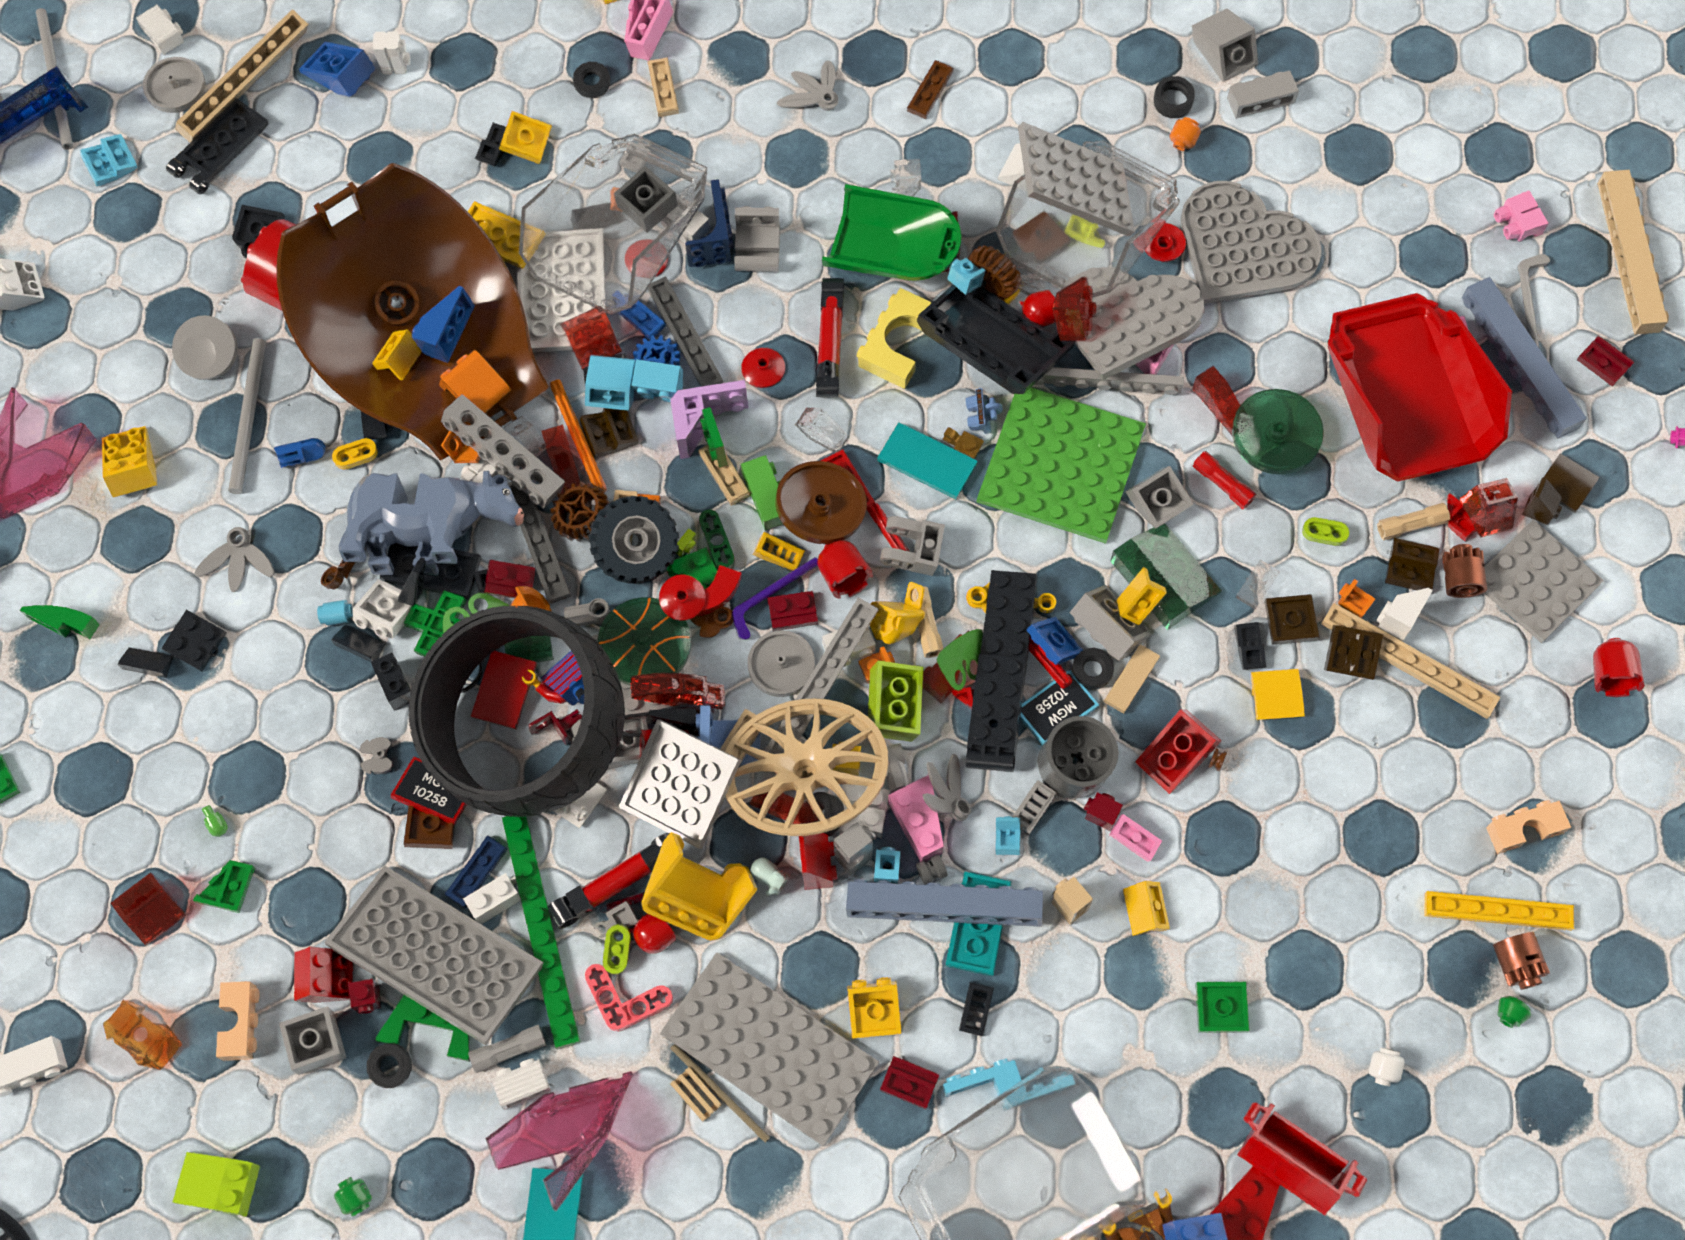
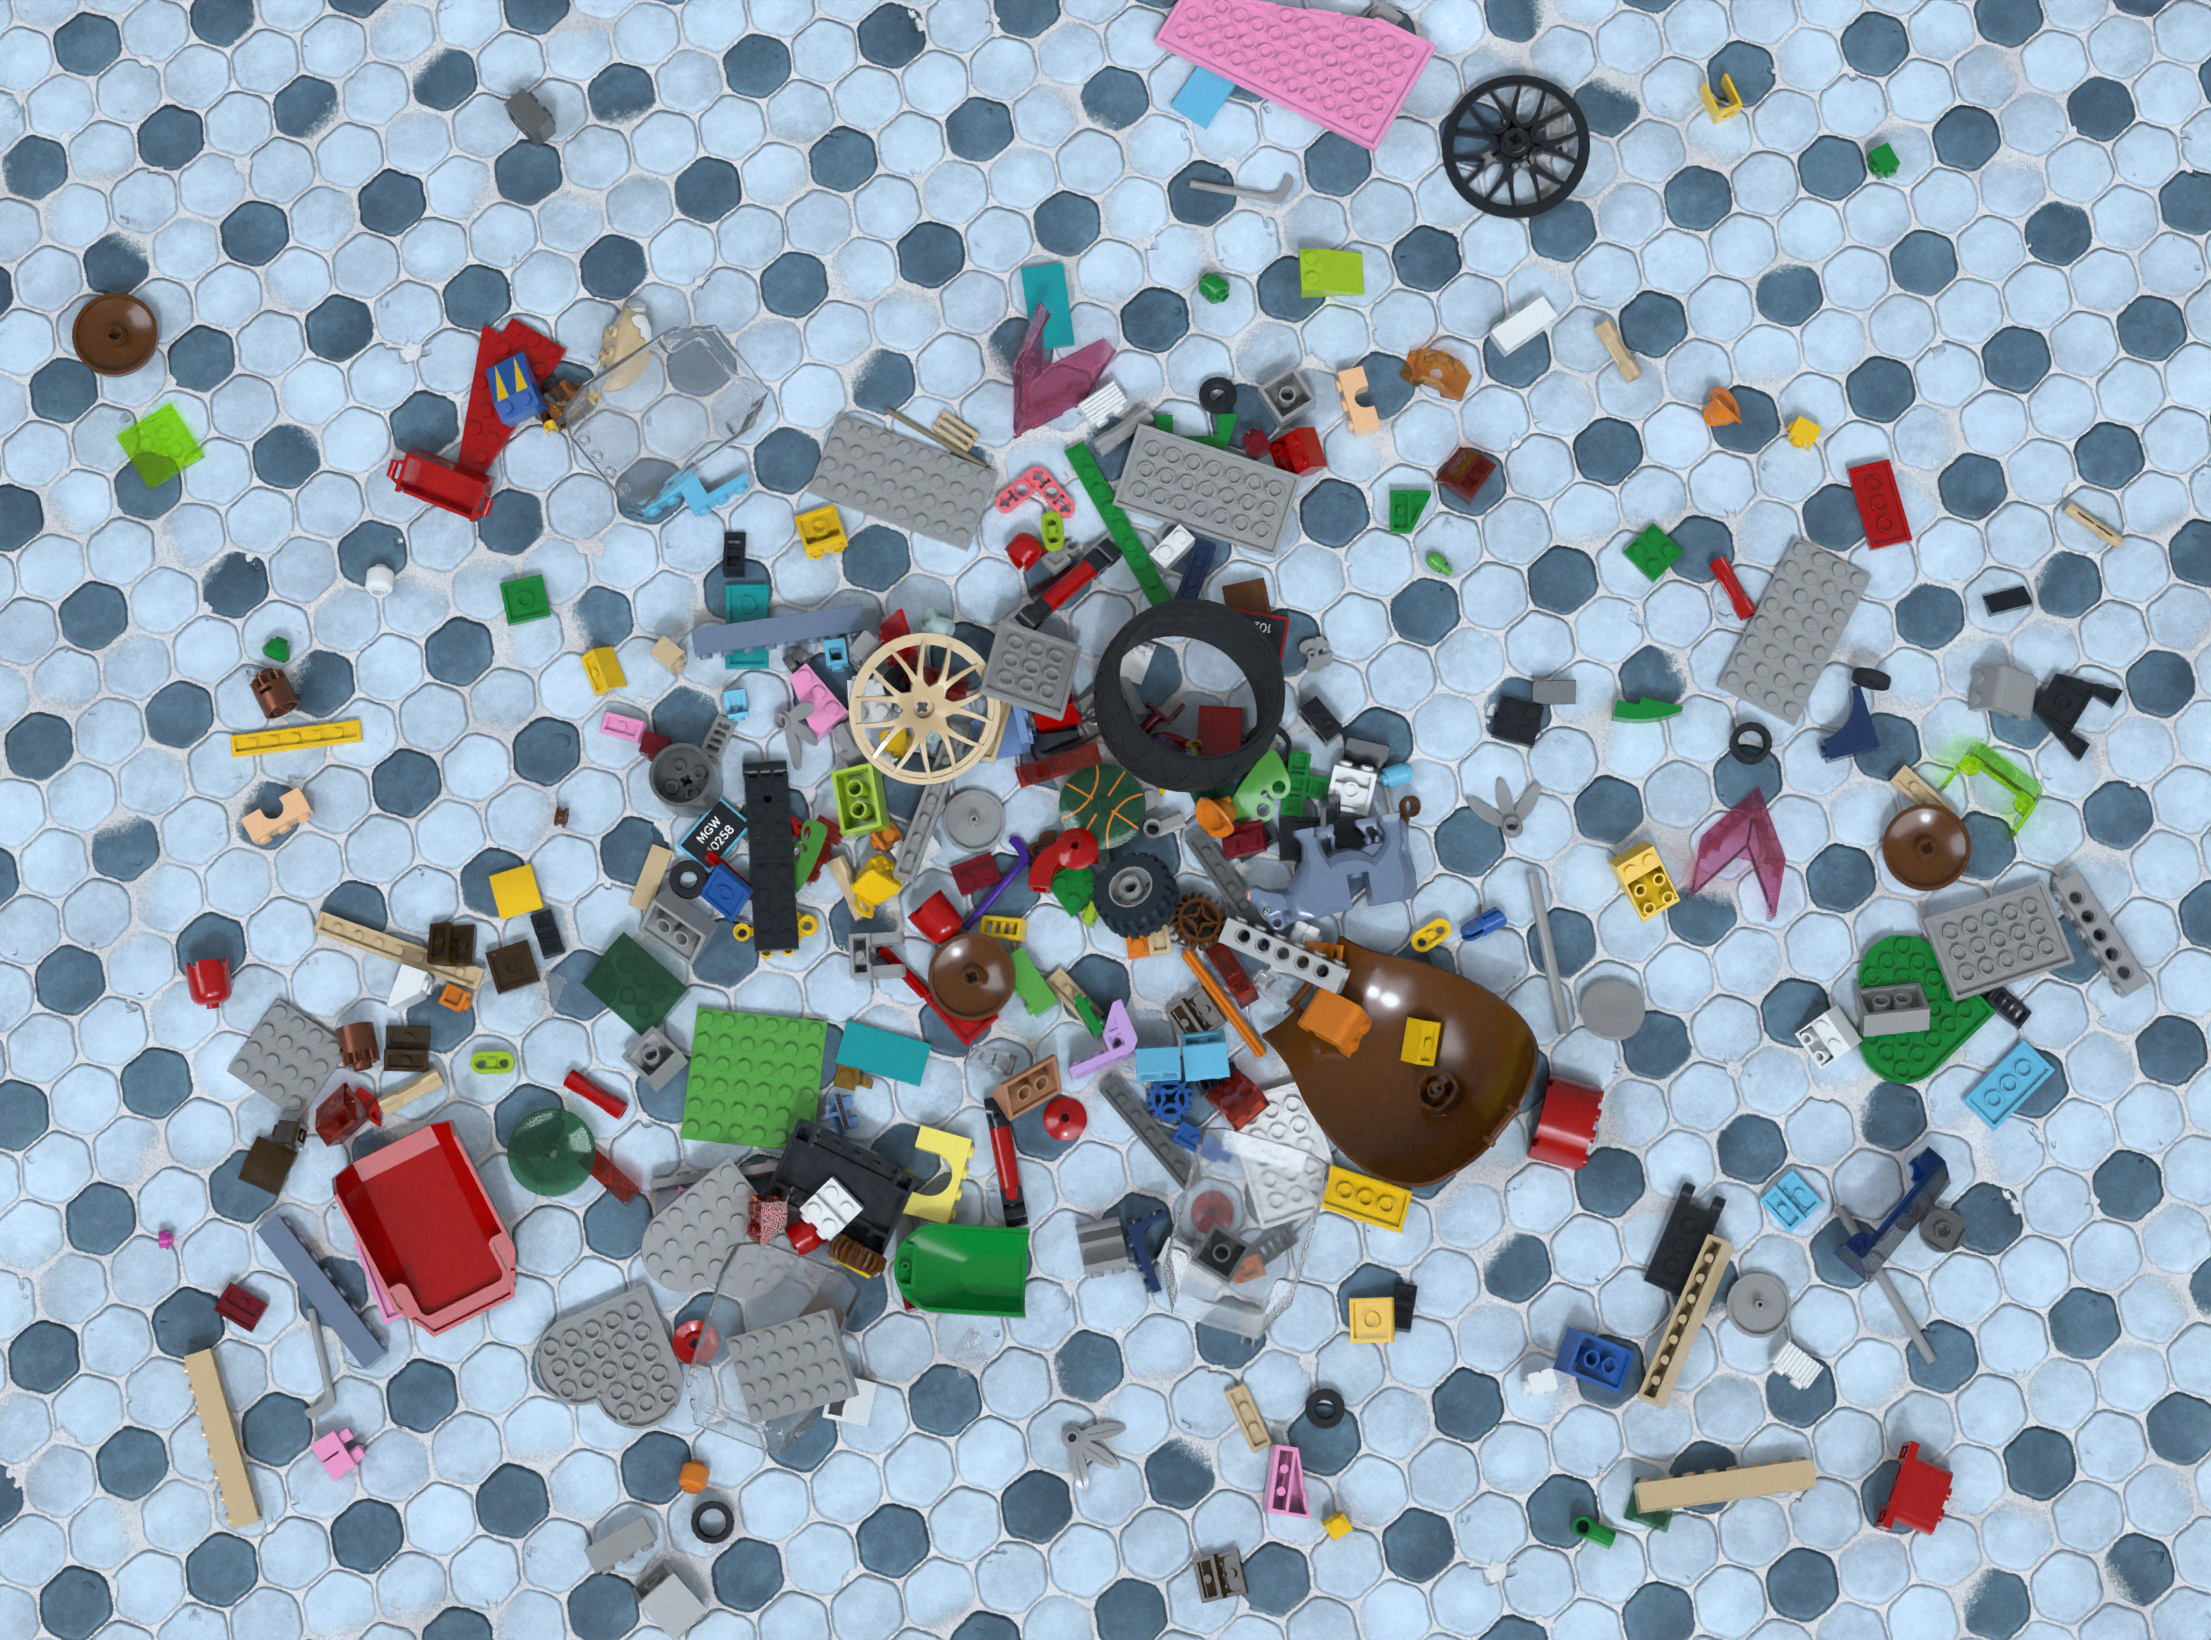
camera: 165 degrees right, 10 degrees up
black plate [232,205,285,259] -> none
blue slope [412,286,475,363] -> none
yellow windscreen [642,831,757,941] -> none
dark green beam [699,509,735,569] -> none
dark red plate [880,1056,939,1110] -> none
reddish brown tile [907,60,954,119] -> none
medium azure brick [947,258,986,295] -> none
yellow panel [1117,567,1166,625] -> none
red slope [1135,709,1222,794] -> none
none -> white plate [799,1176,864,1241]
none -> nougat slope [991,1054,1062,1121]

